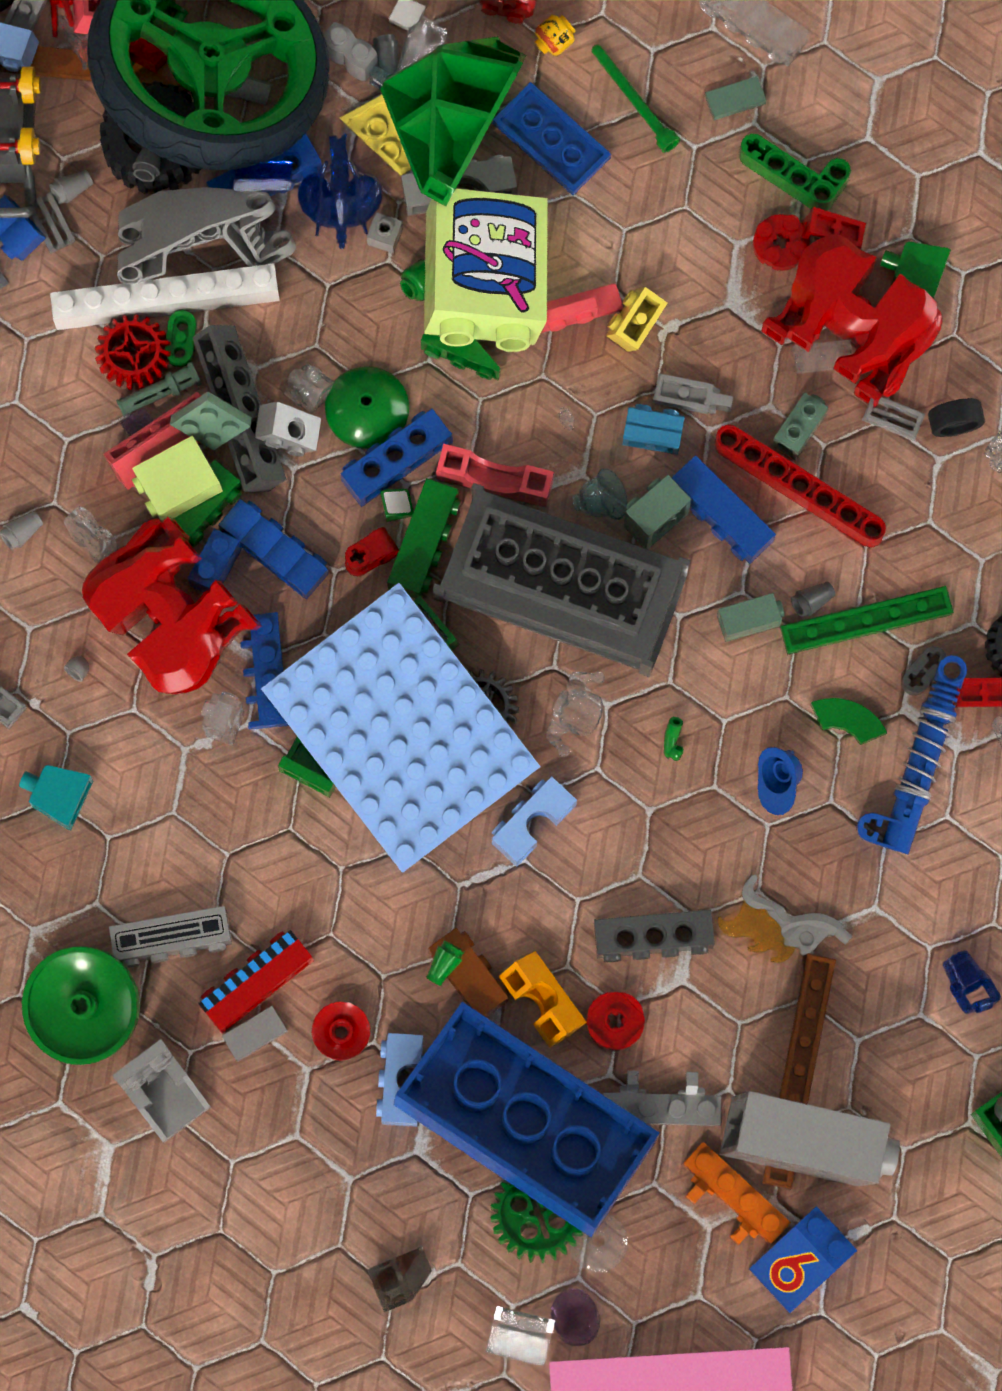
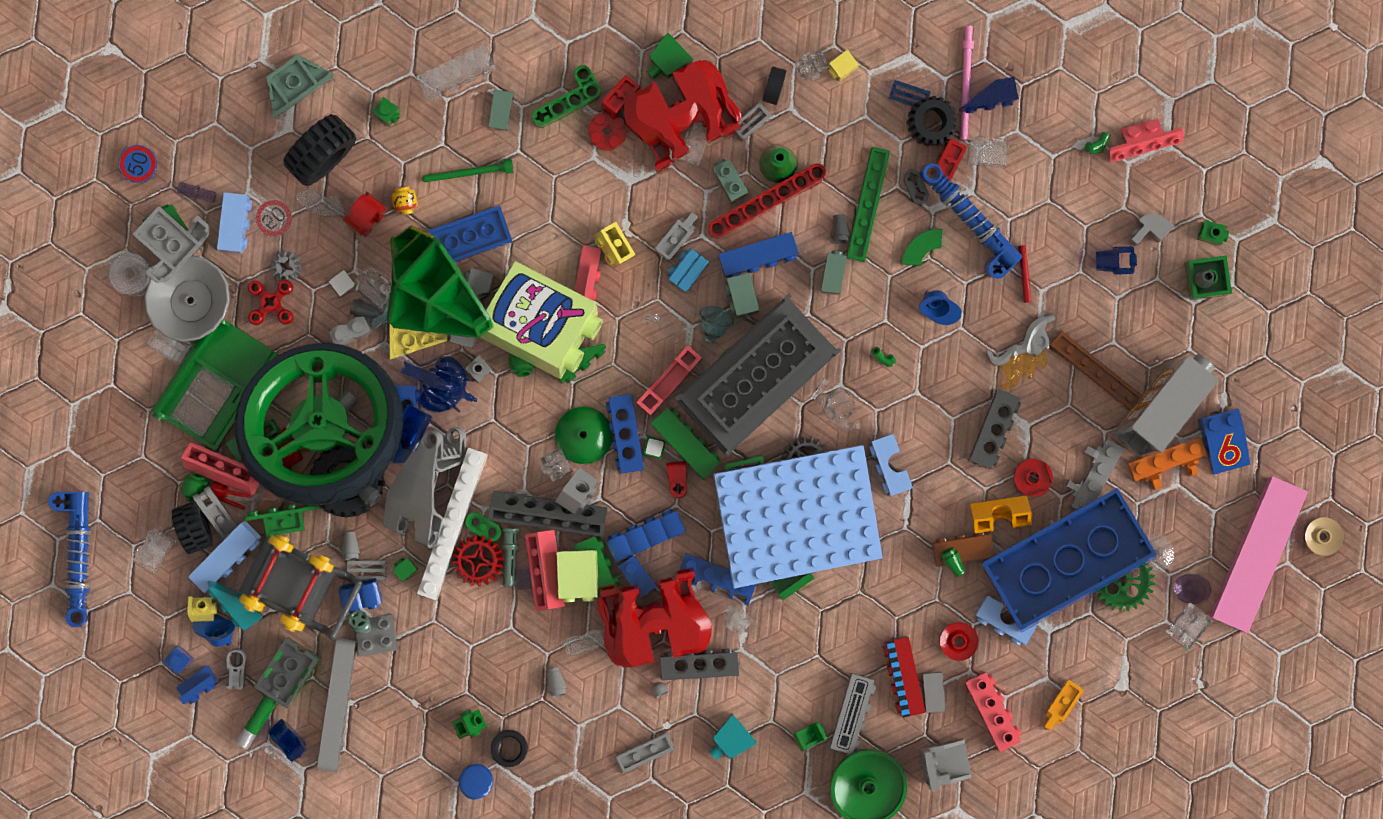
camera: 65 degrees left, 10 degrees up
sand green plate [170,392,252,450] -> none
clear smoke slope [367,1247,432,1313] -> none
none -> green bracket [243,504,322,537]
none -> green plate [393,557,419,582]
none -> dark grey brick [660,648,739,680]
none -> green cone [759,145,797,183]
none -> green bracket [792,722,827,752]
none -> coral brick [964,671,1022,752]
none -> red bar [1018,245,1032,303]
none -> light orange hinge [1043,679,1084,731]

